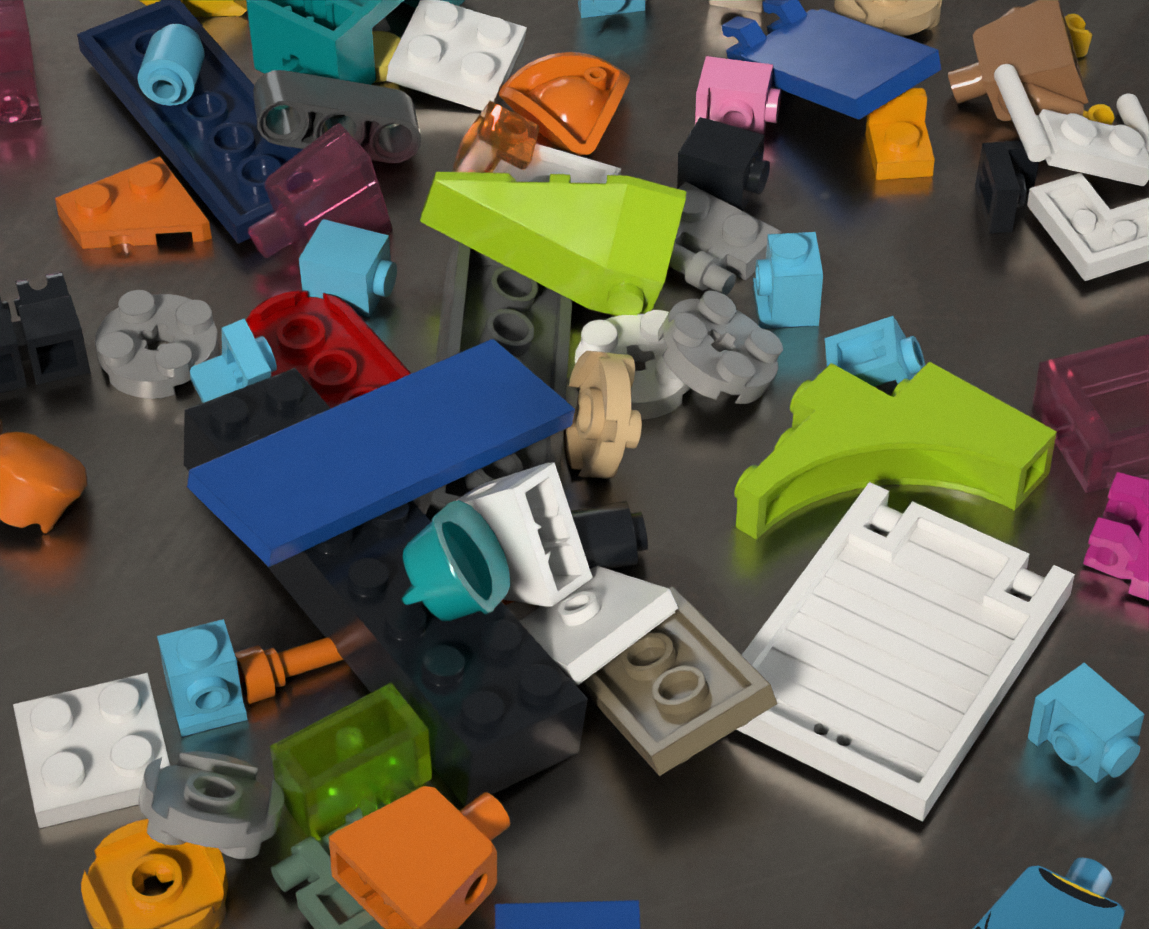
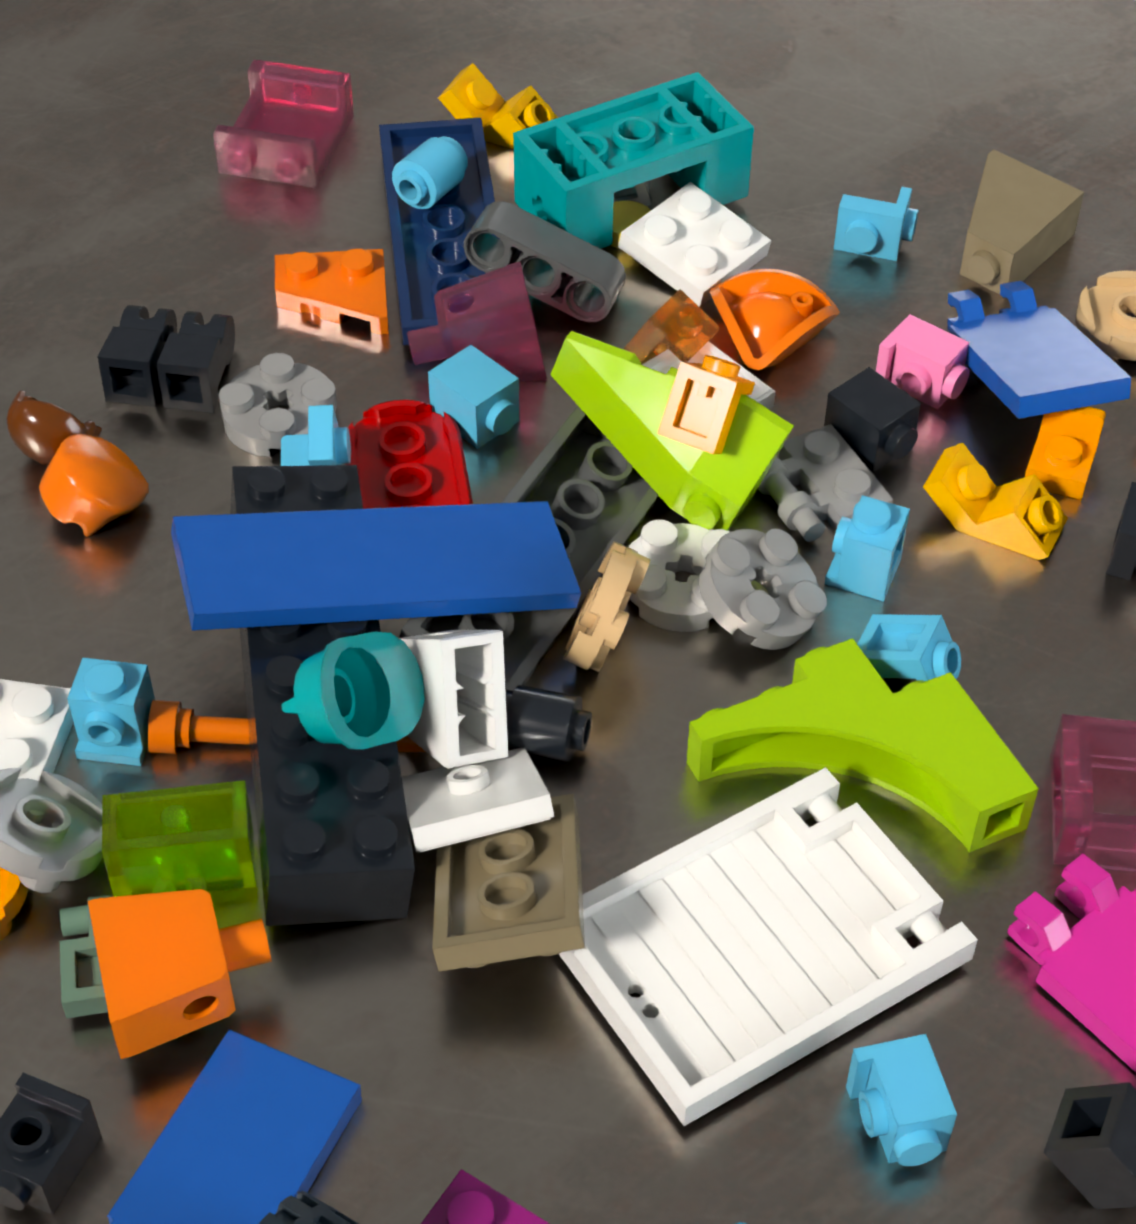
camera: 25 degrees right, 0 degrees up
none -> bracket [657,355,755,455]
none -> yellow slope [923,443,1068,560]

